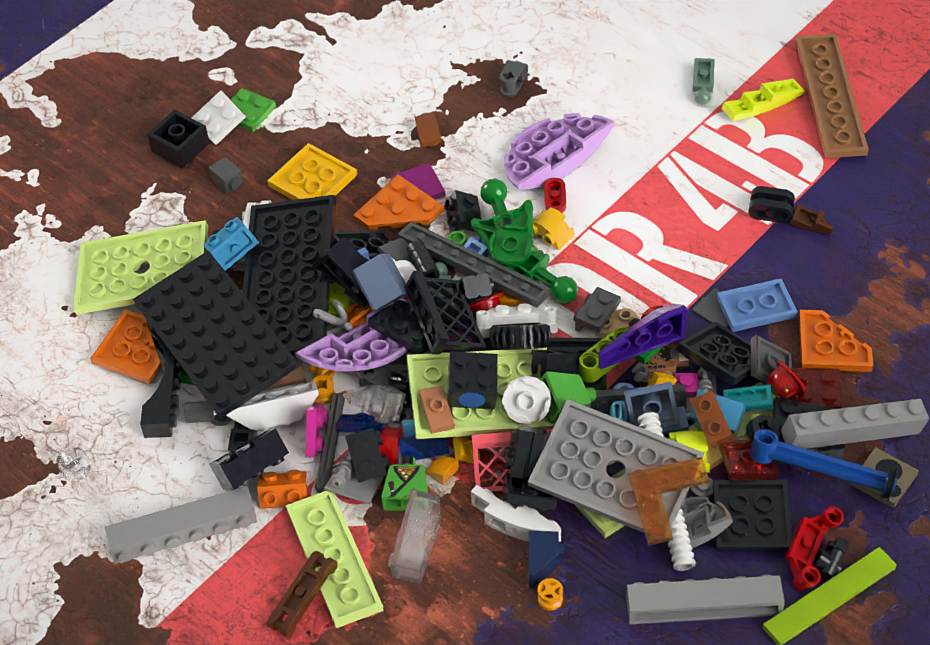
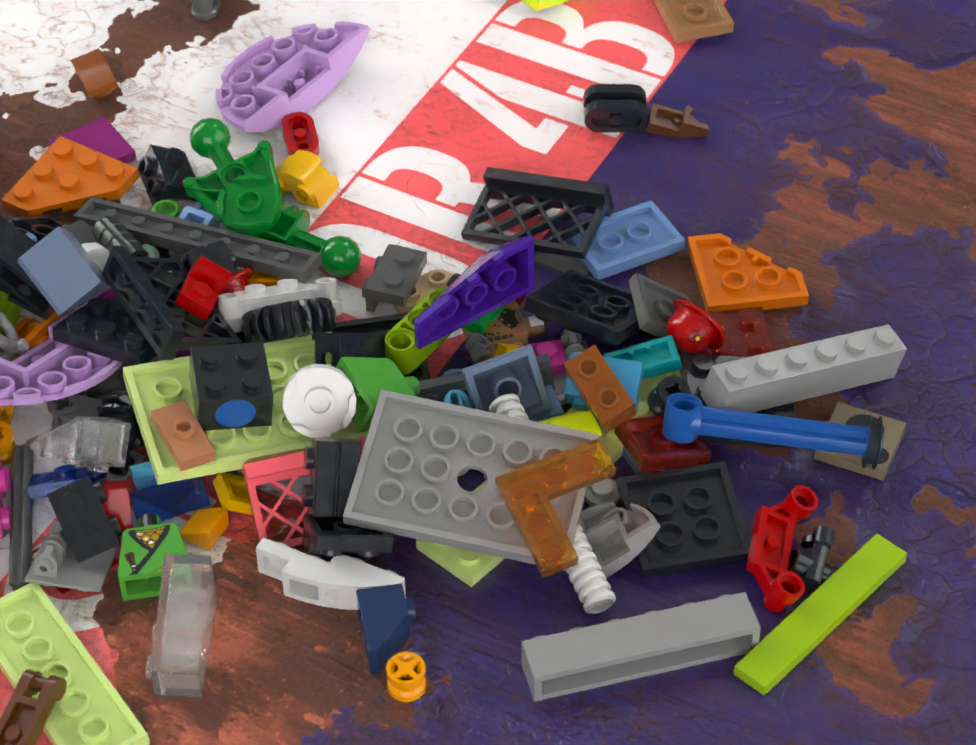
camera: 15 degrees left, 5 degrees down
none -> red slope [174,256,231,321]
none -> black fence [461,167,614,259]

